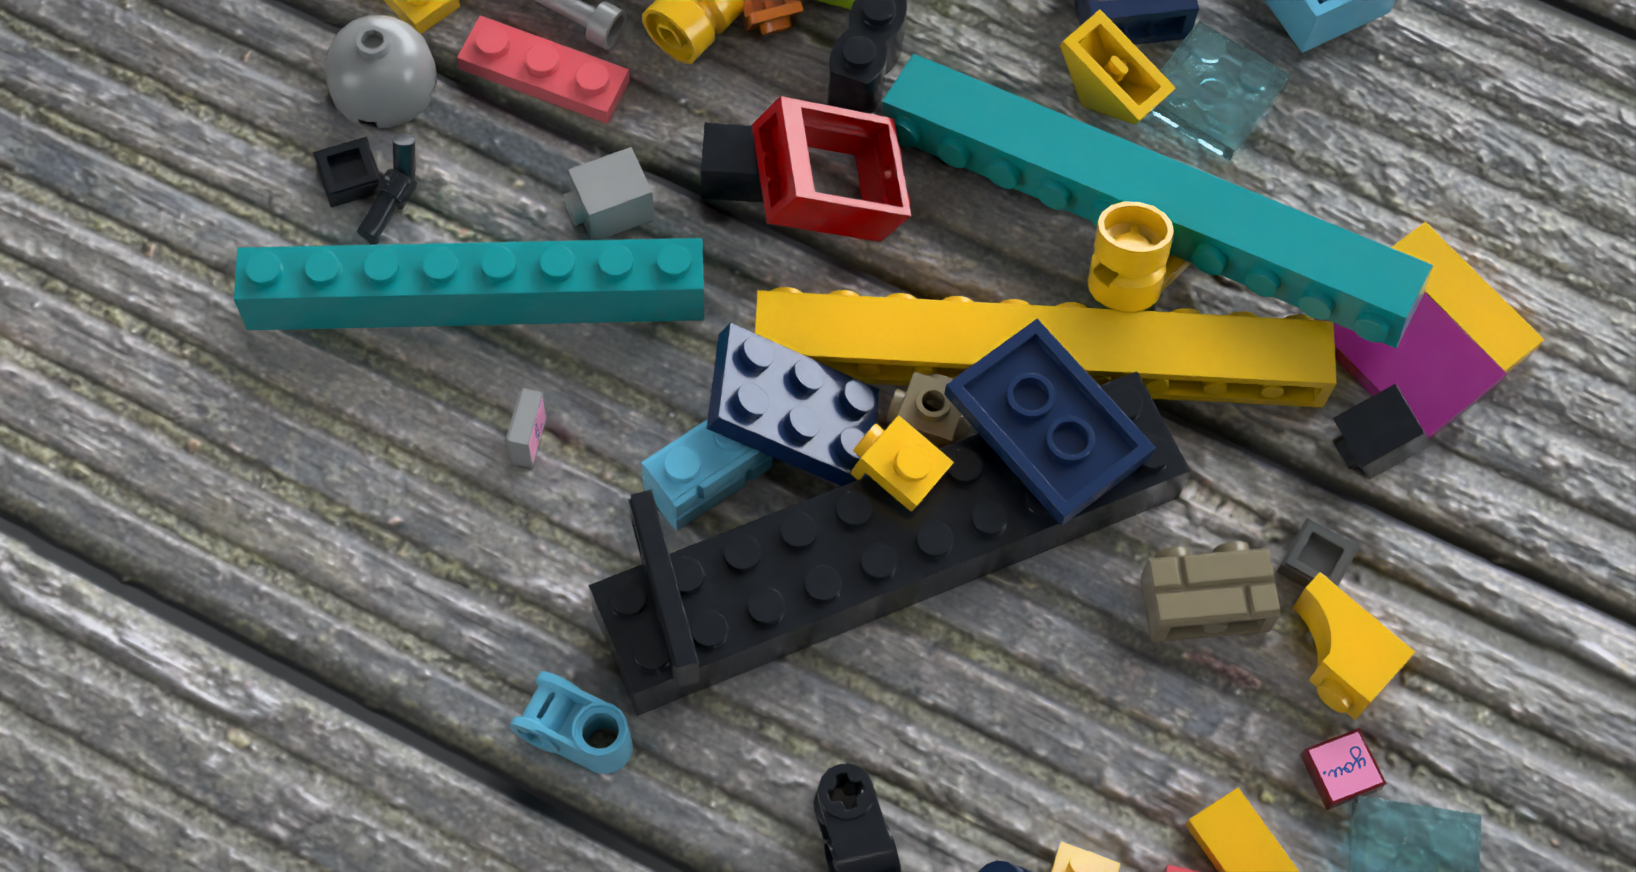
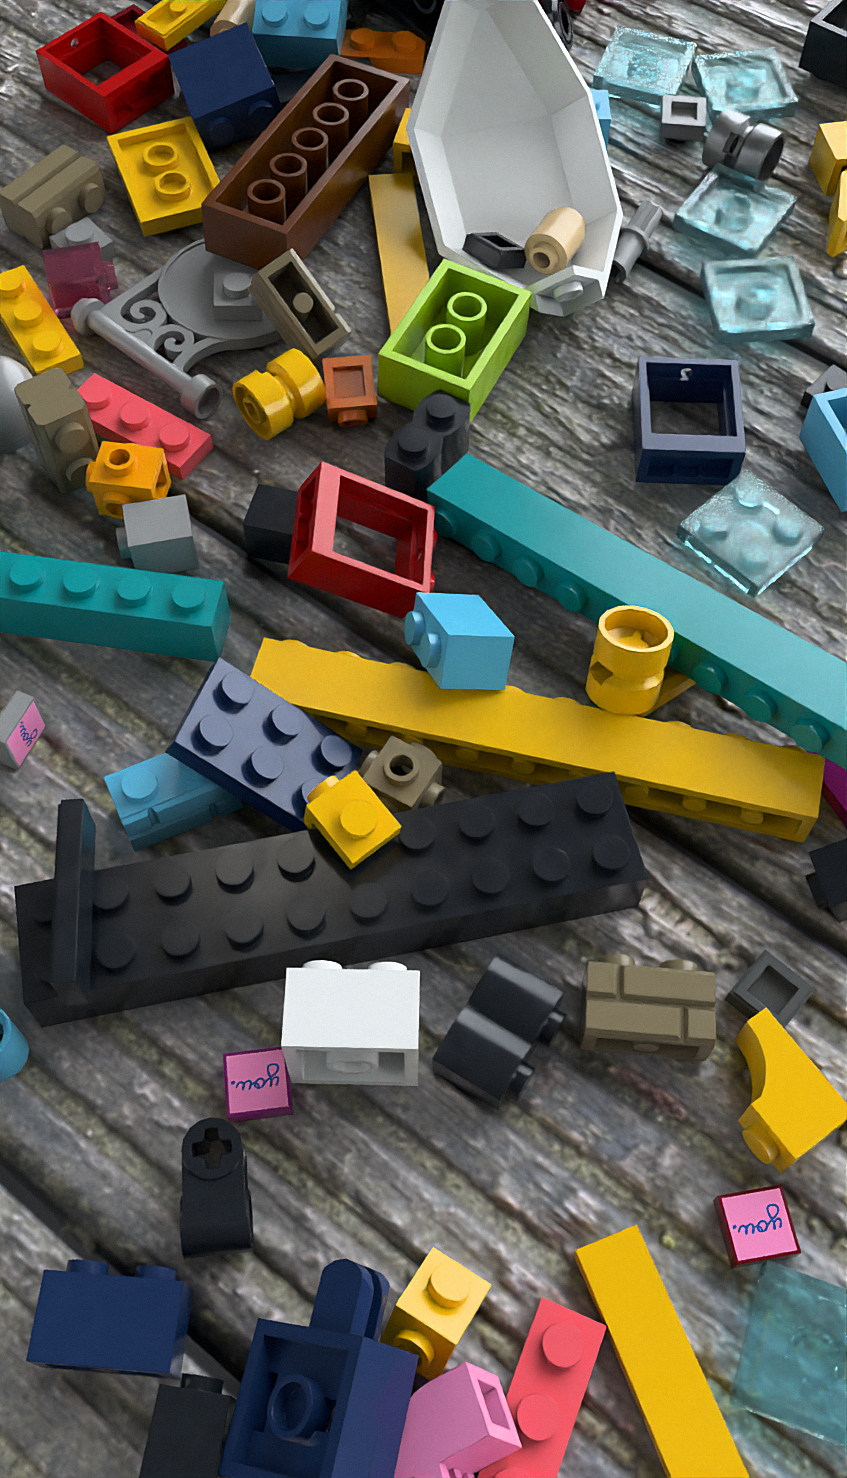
camera: 15 degrees right, 5 degrees down
dark blue plate [944,319,1156,526] -> none
yellow slope [1060,9,1176,125] -> none
none -> dark tan brick [14,368,99,494]
none -> light orange brick [86,441,171,520]
none -> bright pink tile [223,1047,293,1123]
none -> white brick [281,960,420,1086]
none -> medium azure brick [404,592,515,690]
none -> black brick [432,954,567,1111]

